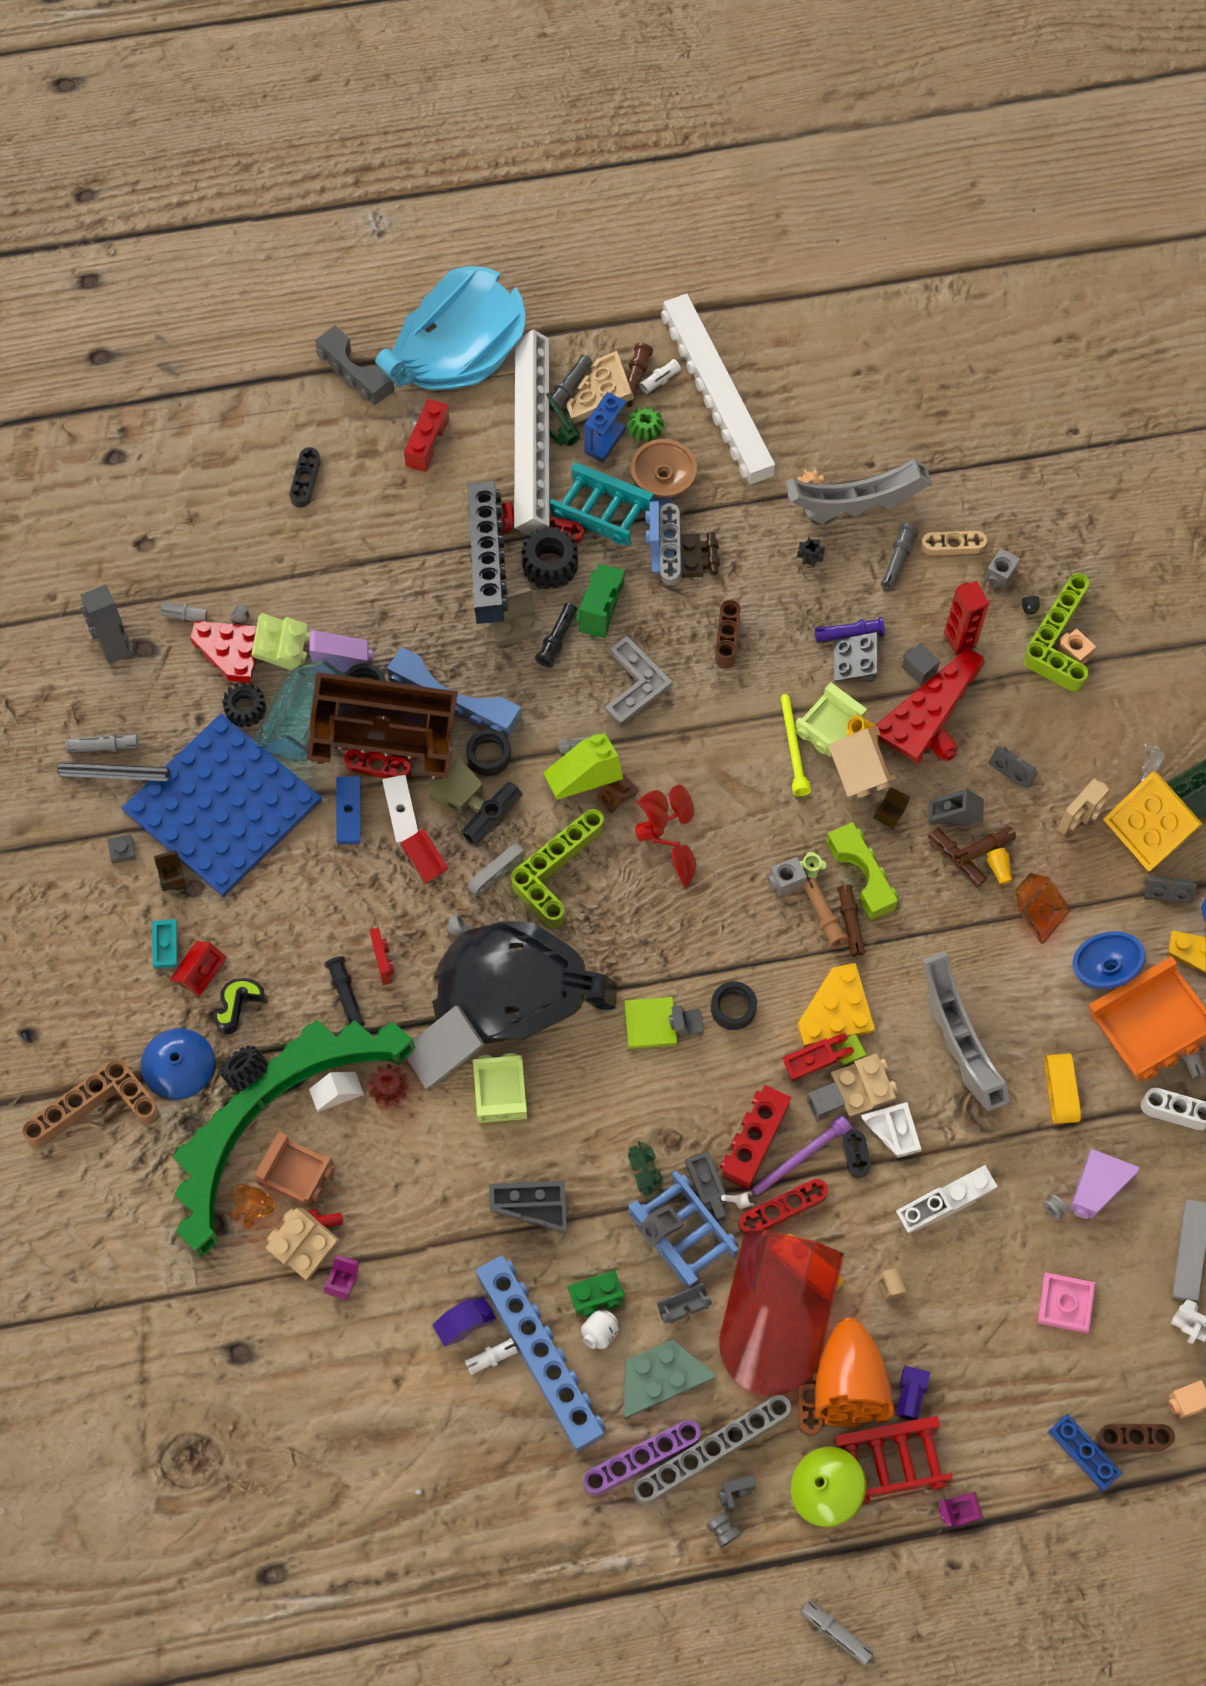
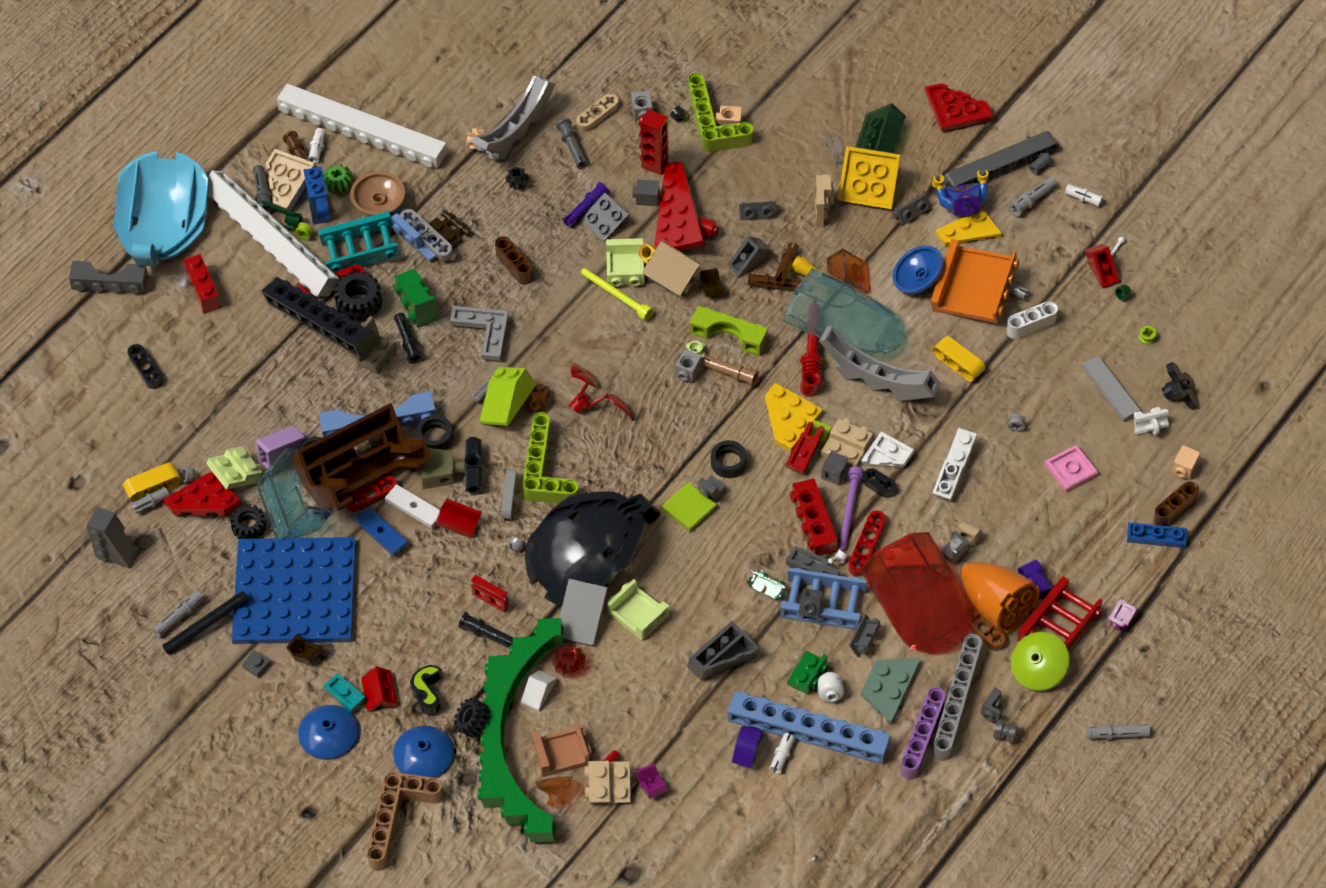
camera: 40 degrees left, 10 degrees down
reddish brown pin [837,884,866,957] -> none
lavender slope [1069,1149,1139,1219] -> none
none -> yellow beam [123,462,182,503]
none -> lime bush [295,222,313,240]
none -> blue dish [298,705,359,760]
none -> clear light blue windscreen [783,268,904,356]
none -> red piece [800,298,823,397]
none -> flat silver panel [940,531,969,566]

